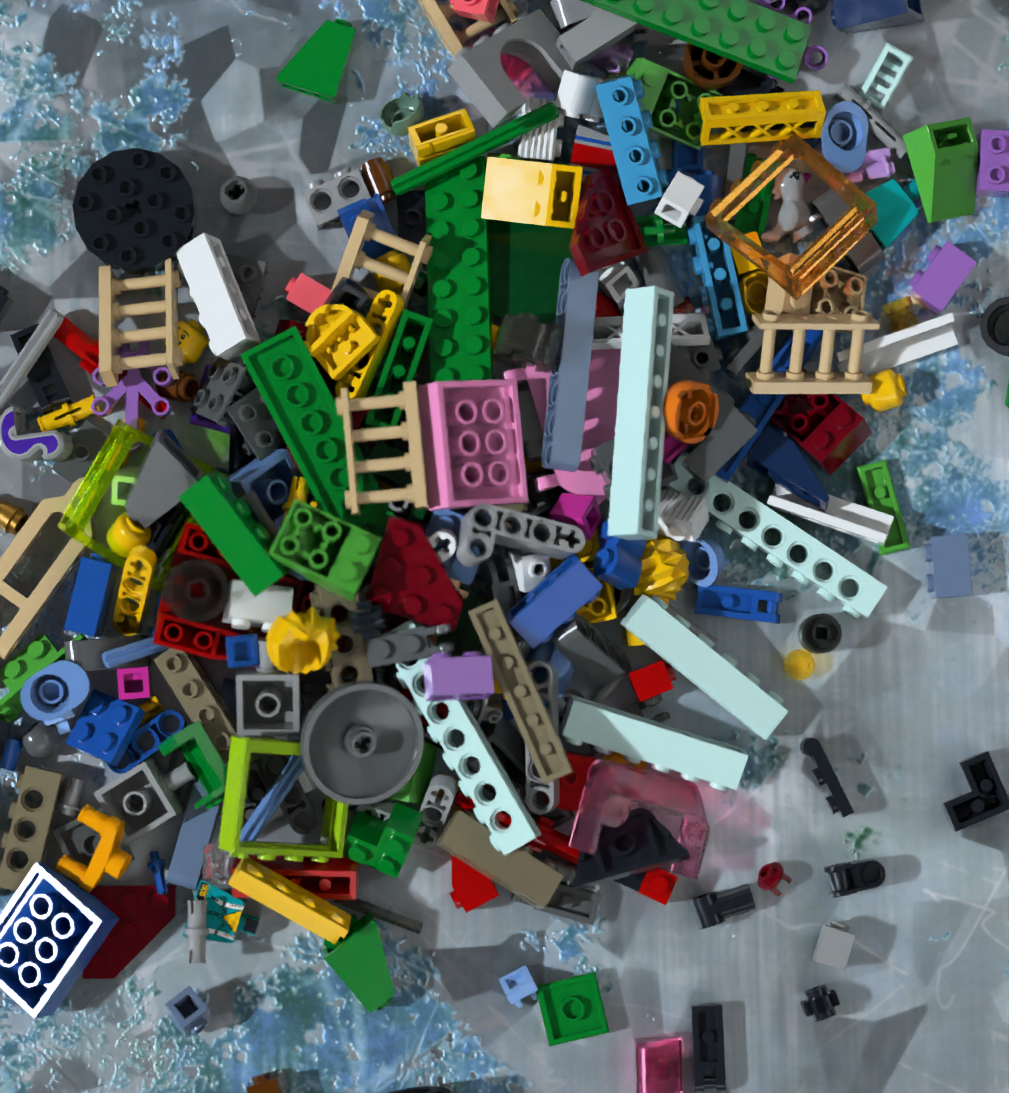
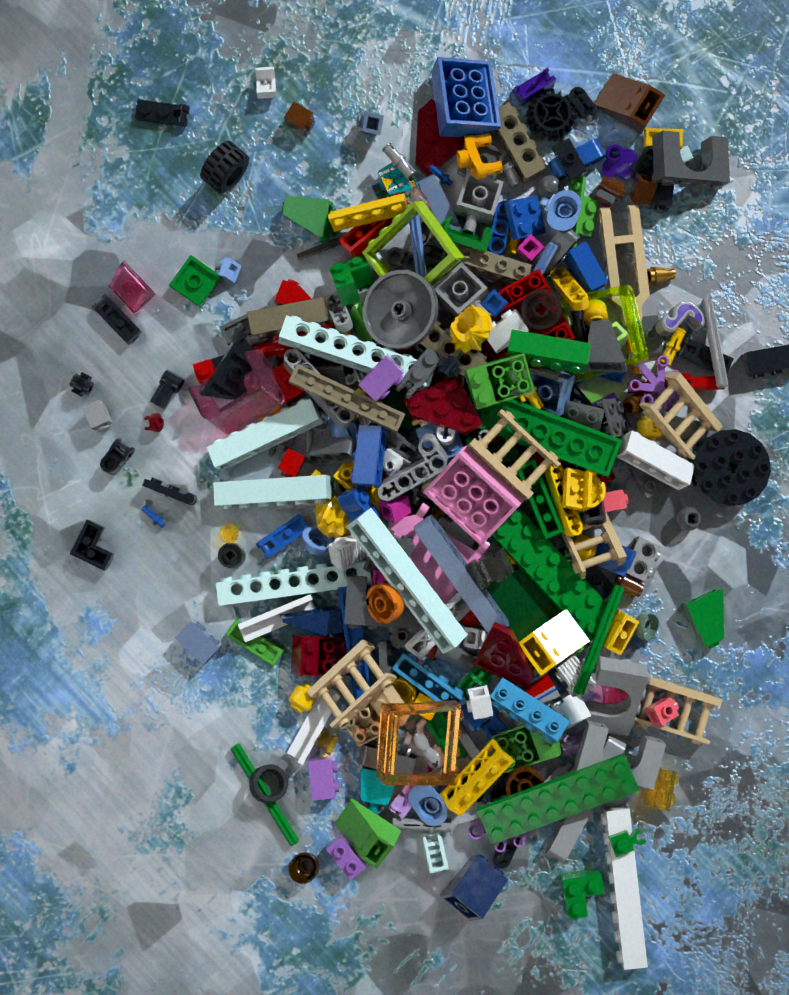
camera: 145 degrees right, 0 degrees up
none -> blue piece [141,505,166,528]

